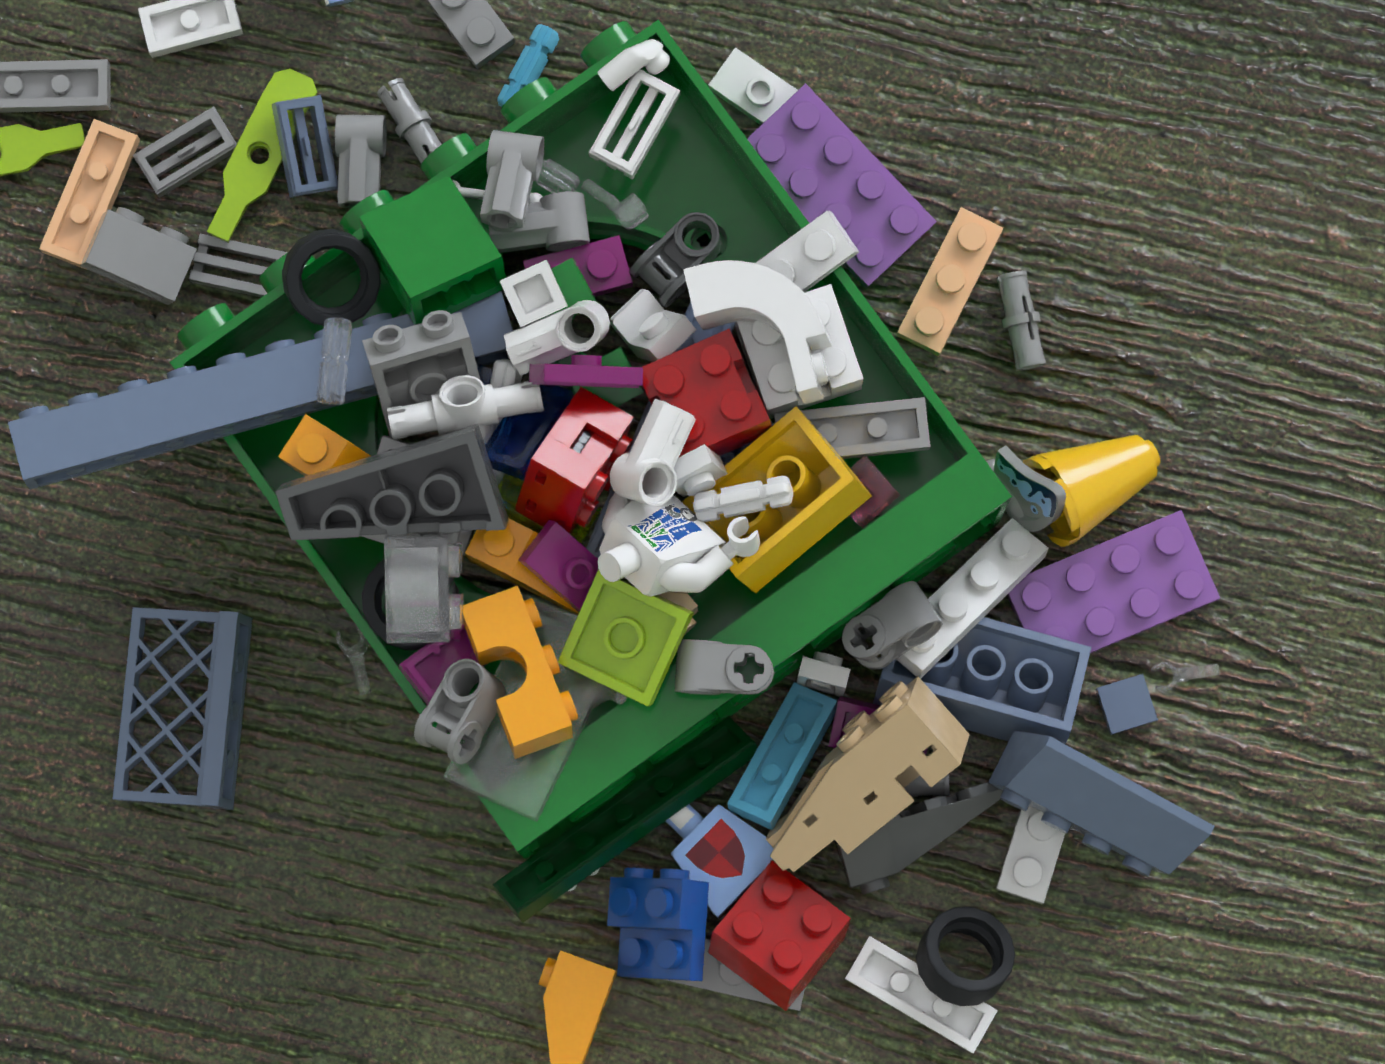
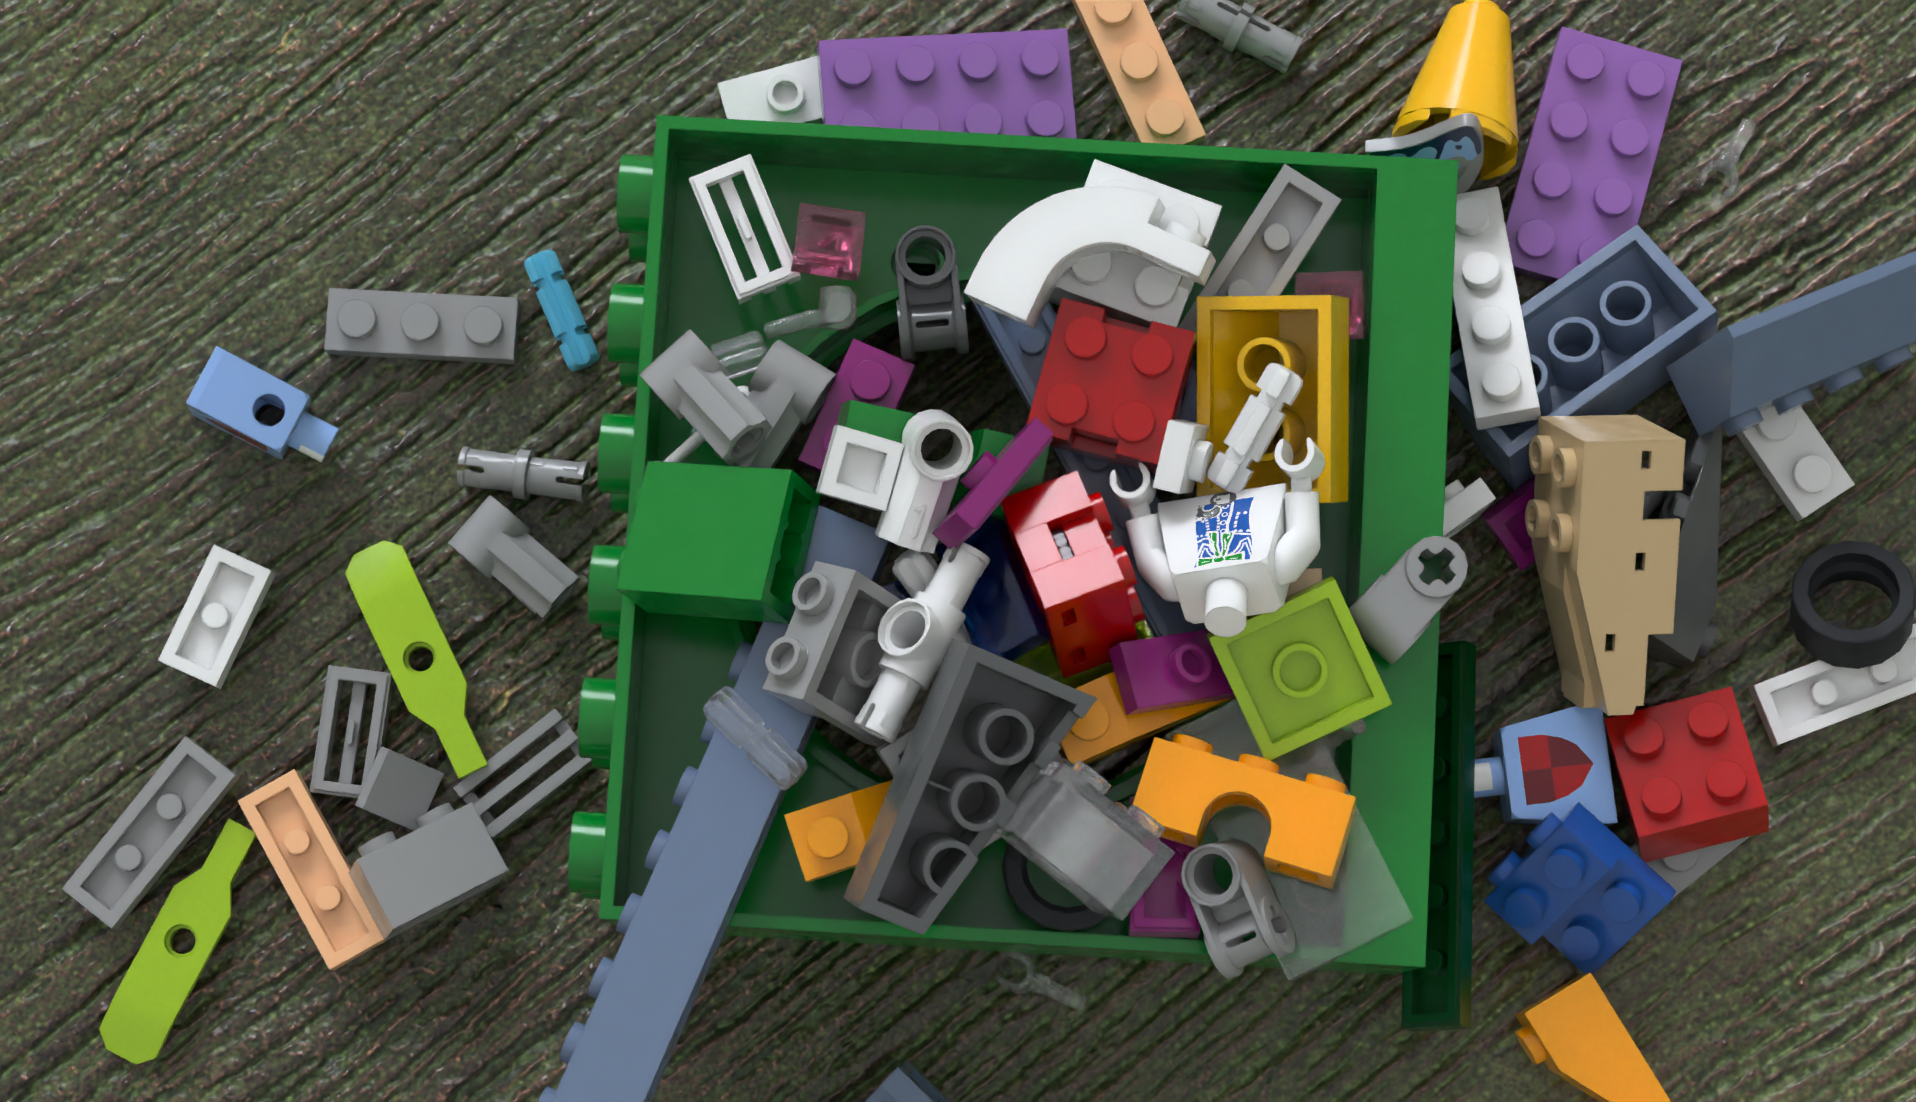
camera: 55 degrees left, 0 degrees up
sand blue tile [271,95,338,198] -> none
black tyre [282,229,381,327] -> none
white arm [597,39,670,91] -> none
white bracket [610,289,696,362] -> none
white piece [610,399,696,507] -> none
medium azure plate [727,682,838,830] -> none
white plate [756,211,859,292] -> none
light grey piece [842,581,943,670] -> none
sand blue tile [1095,674,1158,735] -> none
none -> light grey tile [355,746,444,831]
none -> clear pink tile [791,203,866,281]

